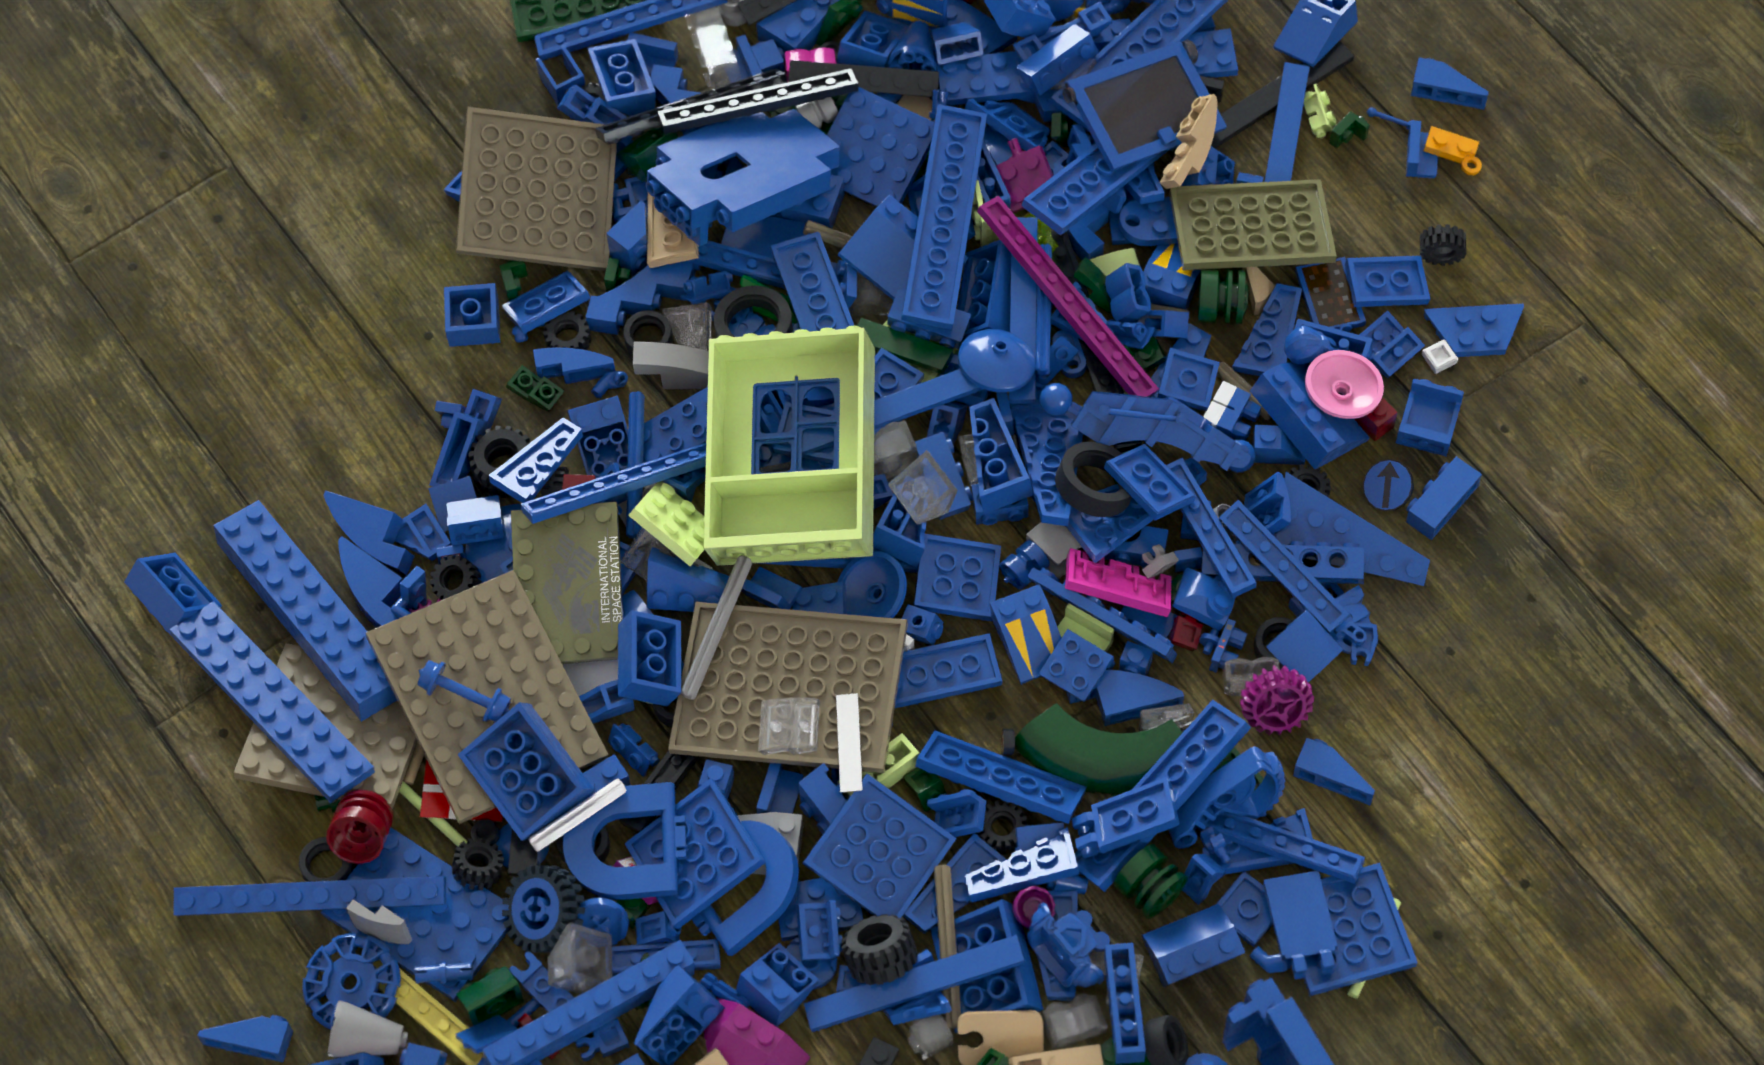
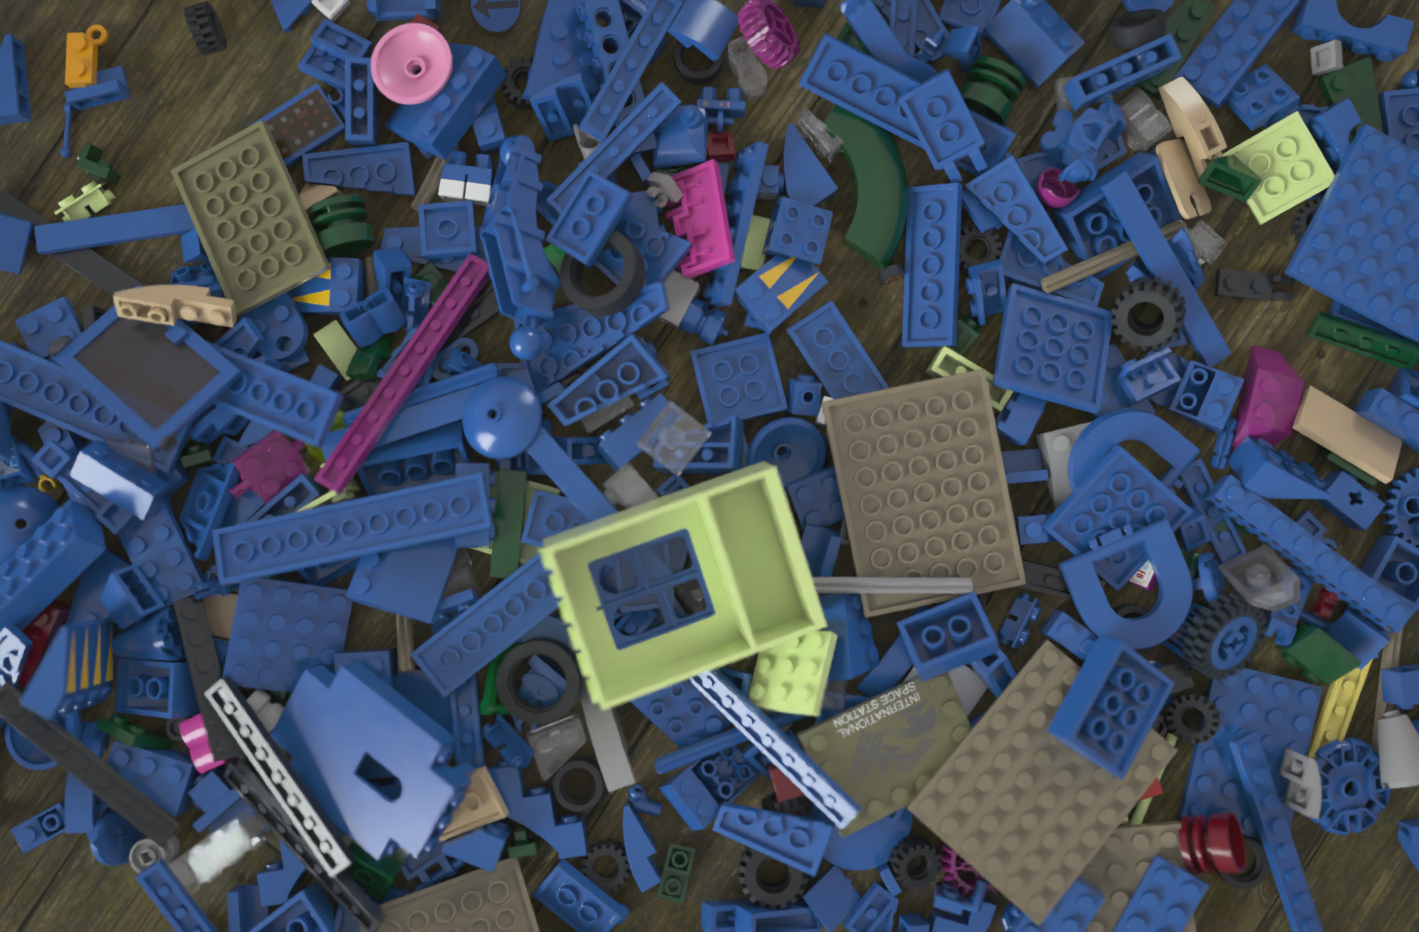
camera: 115 degrees left, 25 degrees up
blue pin [415,962,473,984] -> none
blue piece [417,660,511,722] -> none
blue bracket [447,495,504,546] -> none
white axle [529,779,626,851] -> none
clear slope [758,697,820,755] -> none
white sticker [836,693,862,792] -> none
blue piece [1284,325,1336,364] -> none
blue plate [1345,256,1430,307] -> none

